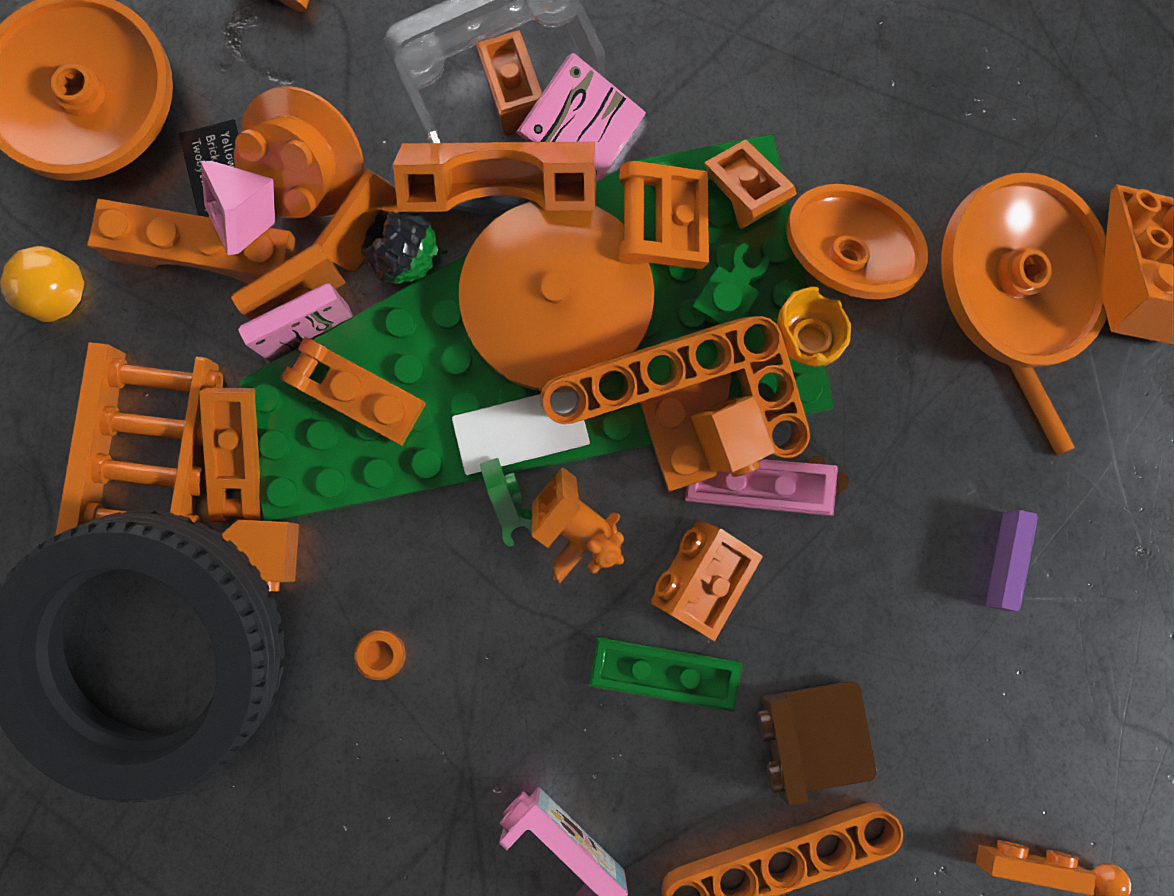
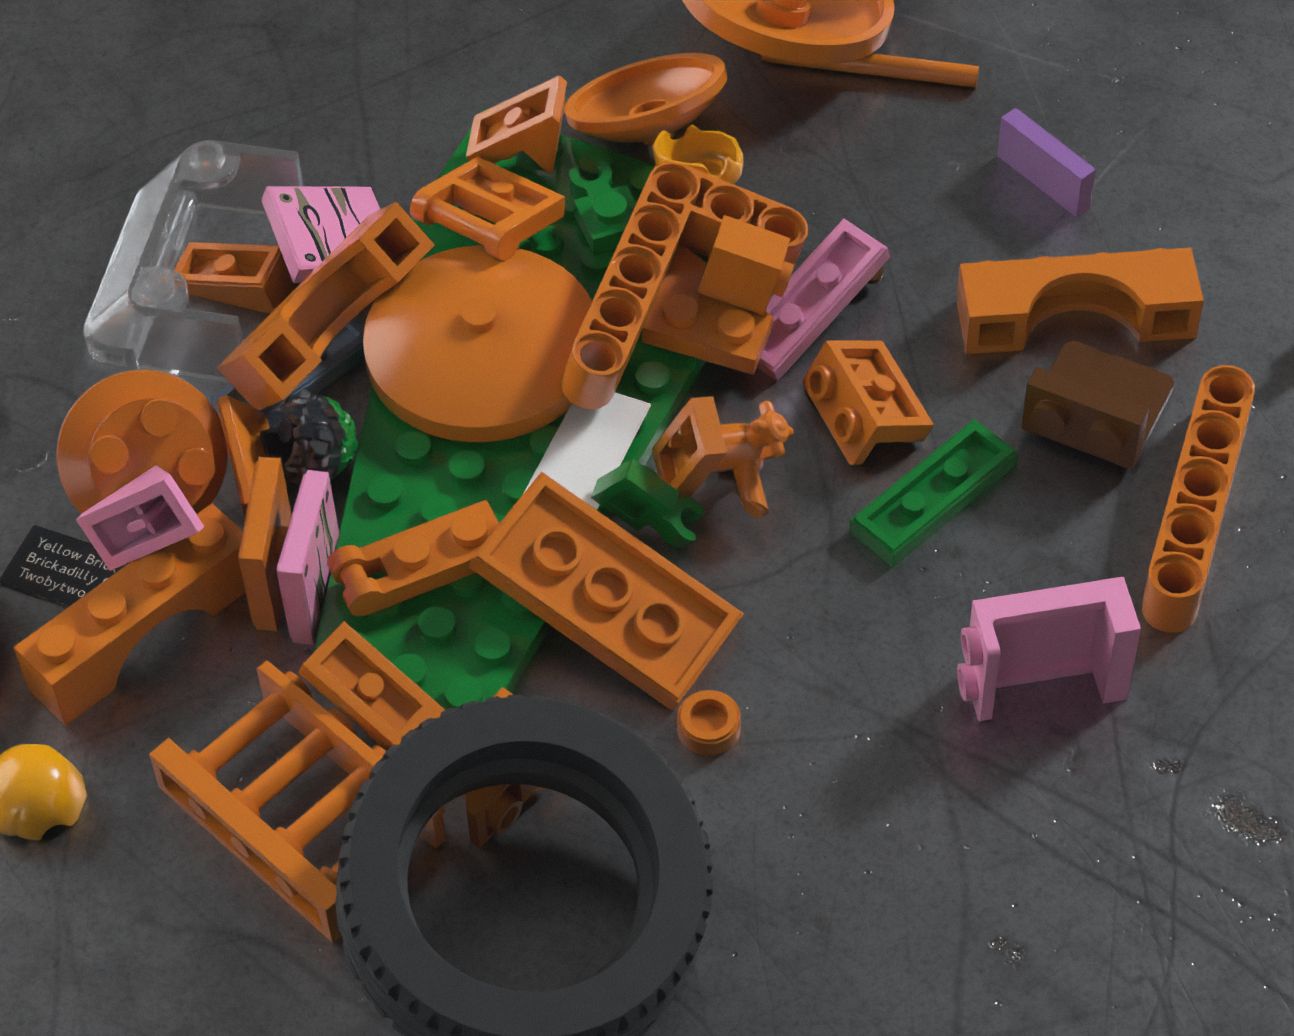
camera: 50 degrees left, 30 degrees down
none -> orange tile [469,471,744,712]
none -> orange arch [956,247,1204,355]

